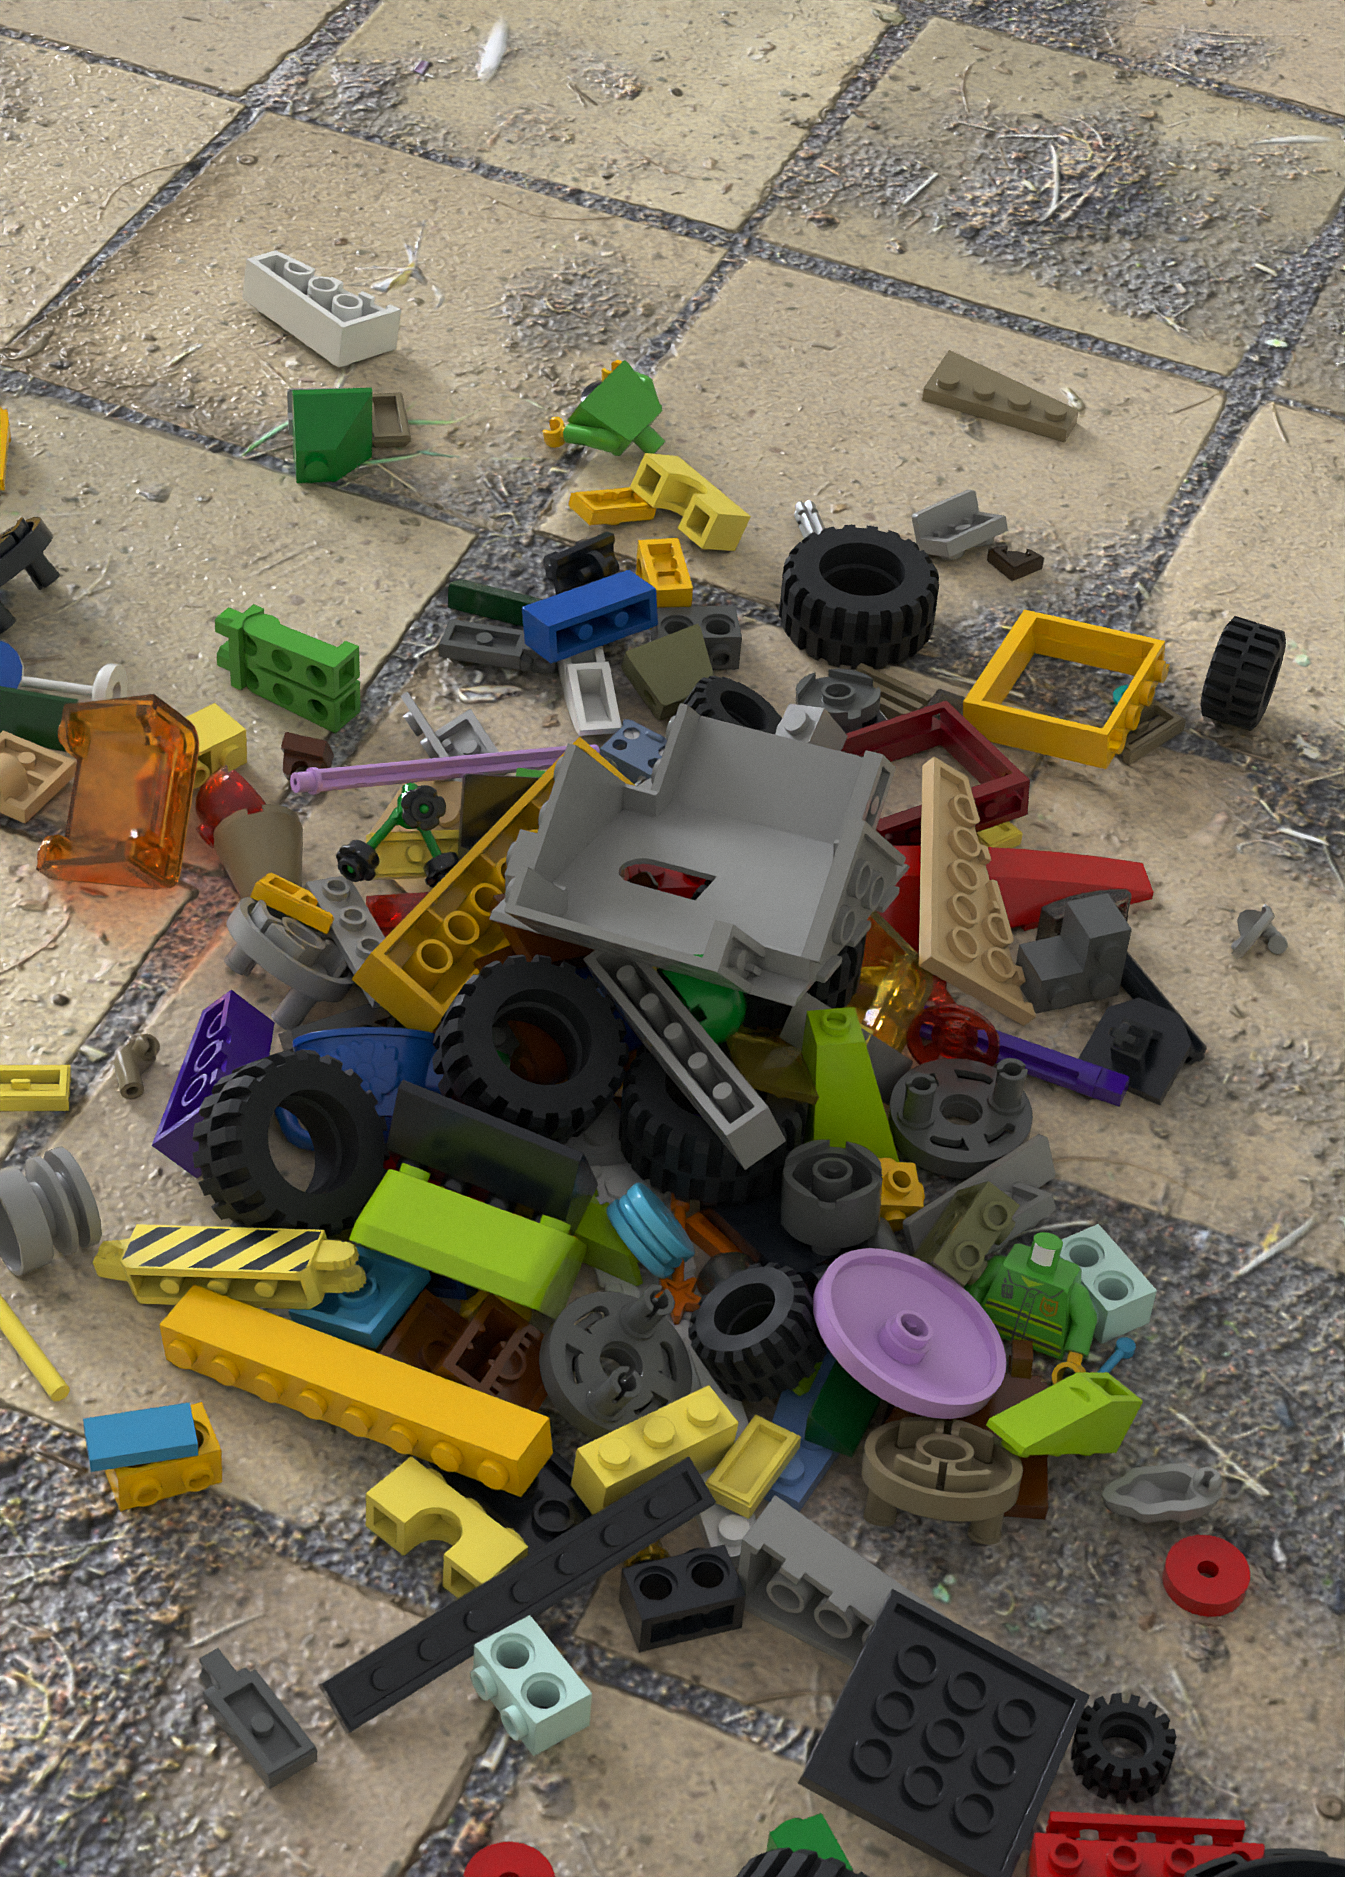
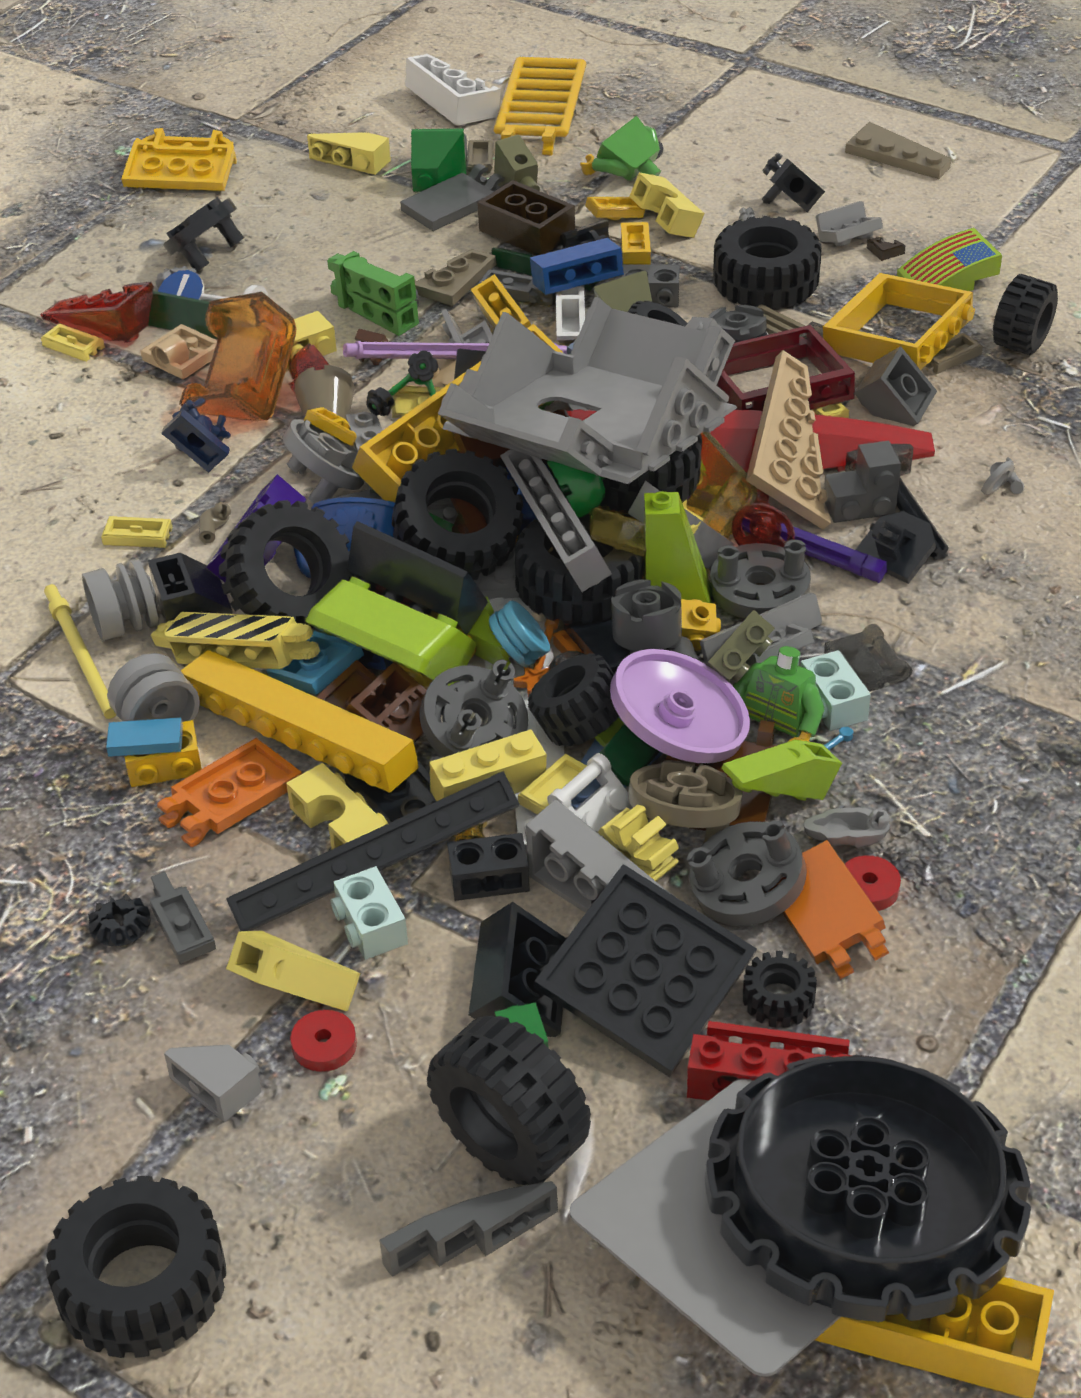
camera: 15 degrees right, 0 degrees up
none -> black gear [88,894,151,946]
none -> light grey wheel [107,653,200,722]
none -> black slope [148,553,233,623]
none -> orange tile [157,738,303,847]
none -> dark blue piece [161,398,231,473]
none -> light yellow slope [226,931,361,1011]
none -> light yellow slope [307,132,391,175]
none -> dark grey tile [400,164,504,231]
none -> dark tan wing [415,249,496,306]
none -> black slope [468,902,567,1037]
none -> yellow brick [470,274,531,329]
none -> dark brown brick [477,180,575,256]
none -> yellow bar [493,57,586,155]
none -> olive torso [494,134,540,191]
none -> white plate [547,753,633,837]
none -> light yellow gear [598,804,679,882]
none -> dark grey piece [687,820,807,926]
none -> black piece [762,153,825,213]
none -> orange tile [768,840,889,979]
none -> clear smoke plate [824,624,913,692]
none -> dark grey slope [854,346,937,426]
none -> lime slope [897,228,1002,291]

